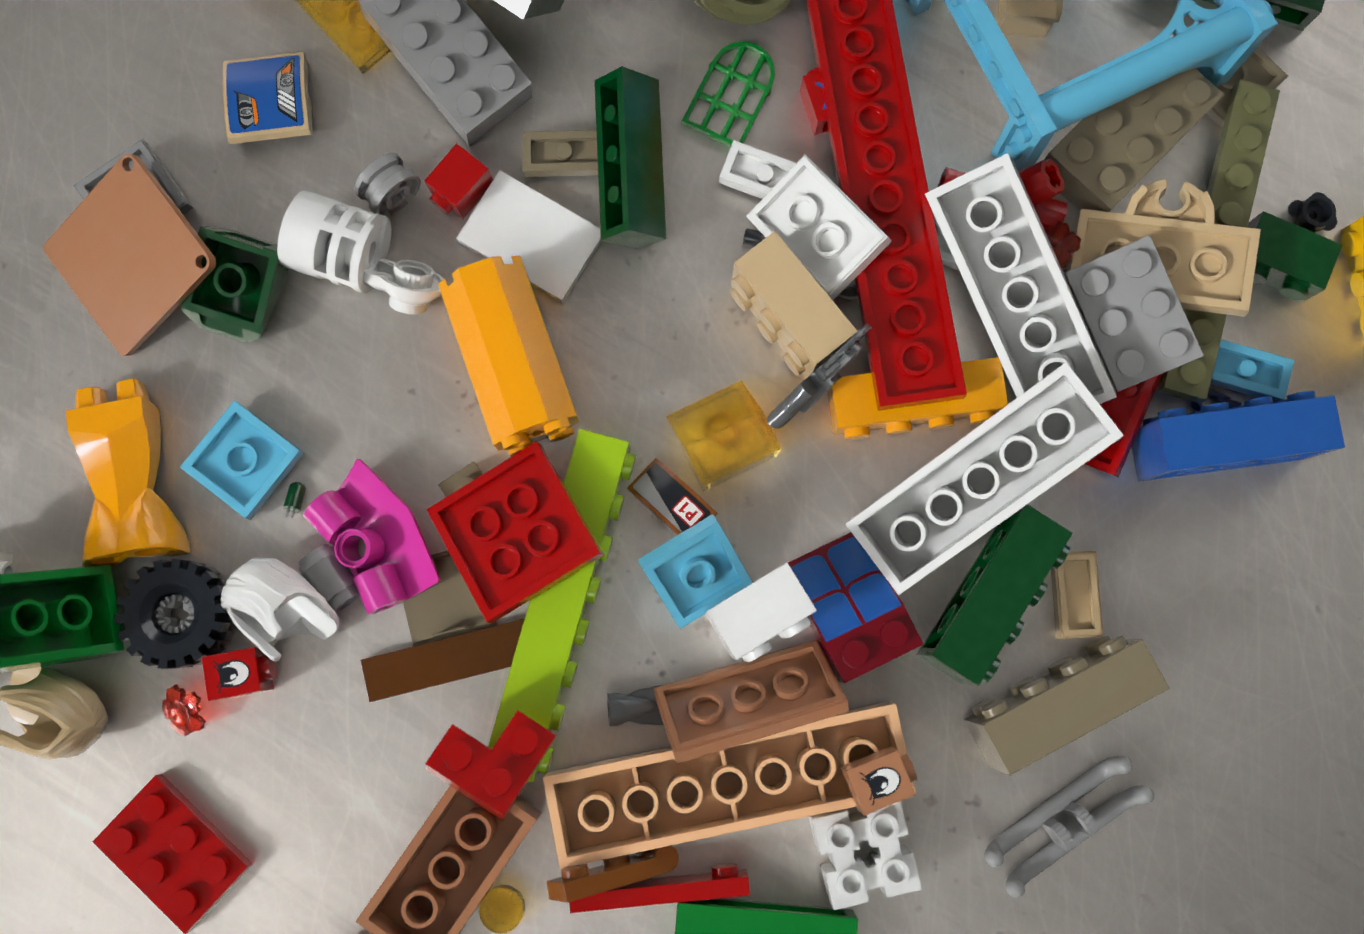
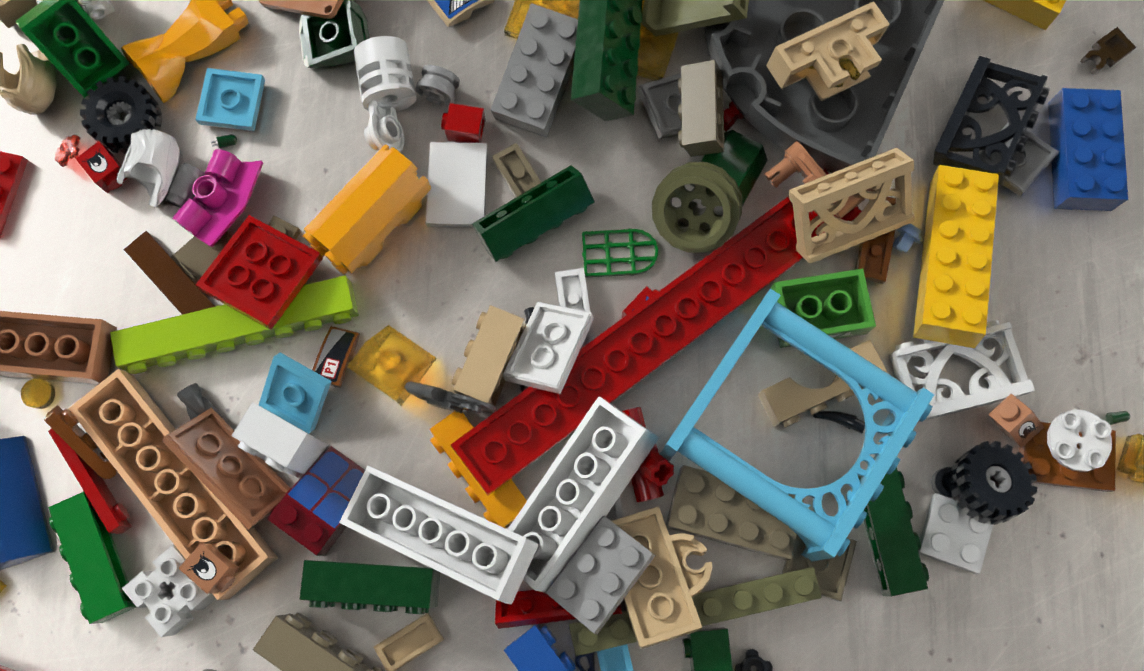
camera: 60 degrees right, 5 degrees down
red brick [425,710,556,820] -> none
clear red plant [1046,221,1081,269] -> none

